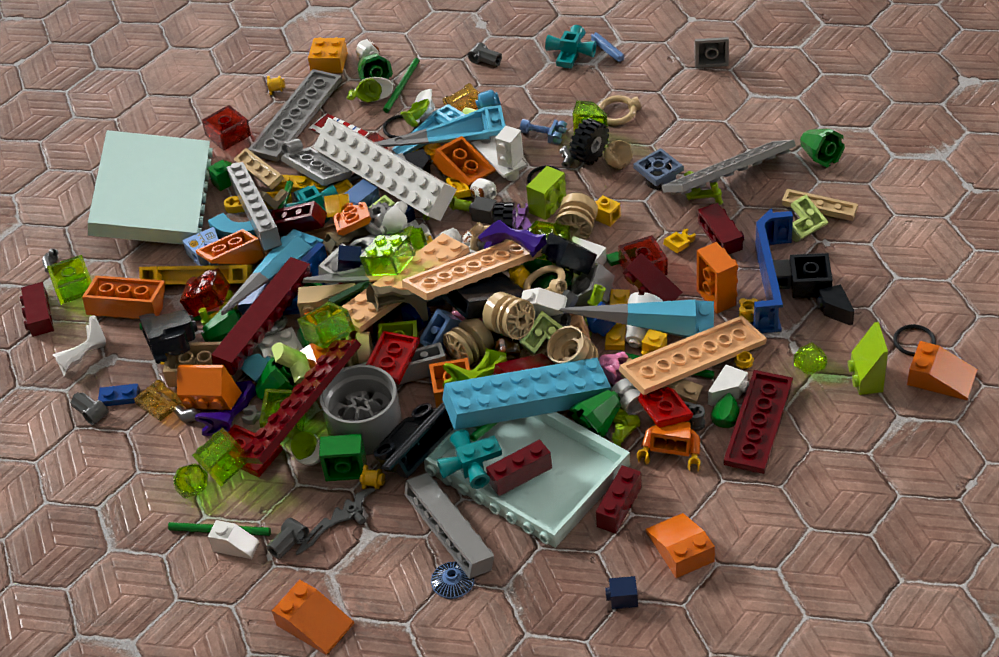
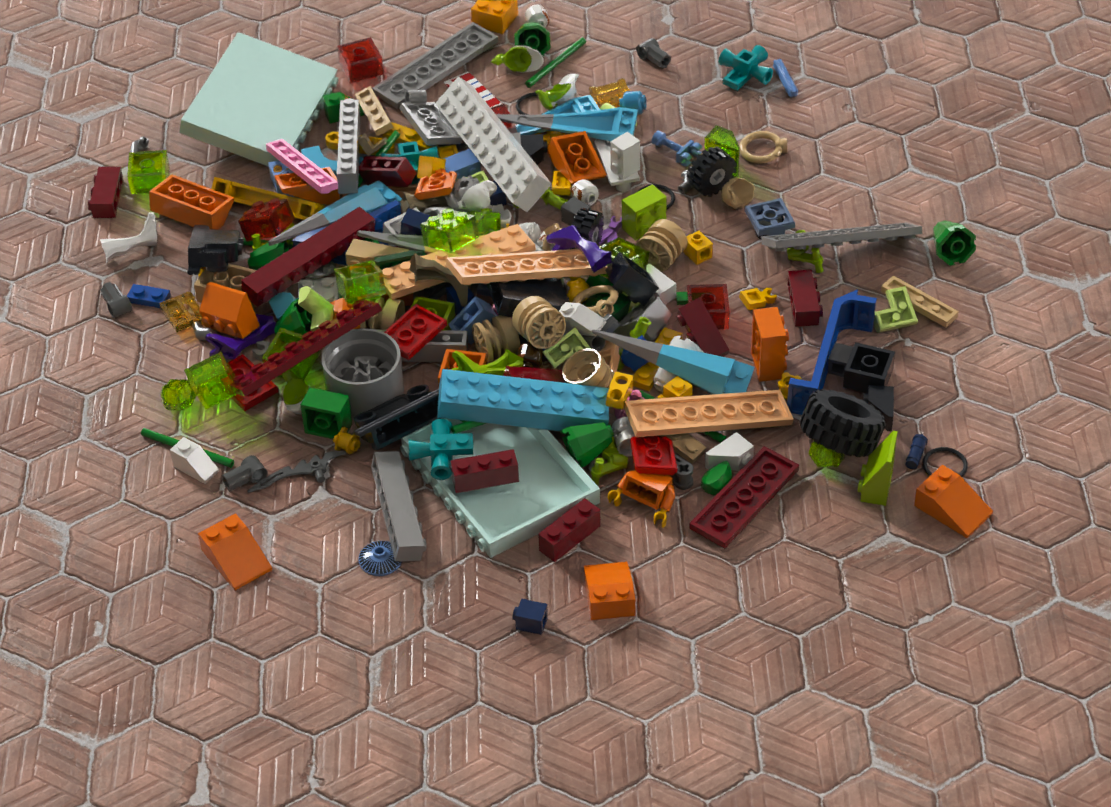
camera: 15 degrees right, 0 degrees up
yellow brick [267,75,286,95] -> none
light grey slope [694,37,729,68] -> none
yellow plate [734,351,754,369] -> none
none -> bright pink plate [266,139,338,194]
none -> yellow leg [606,372,634,410]
none -> black tyre [800,389,886,457]
none -> dark blue piece [905,434,928,470]

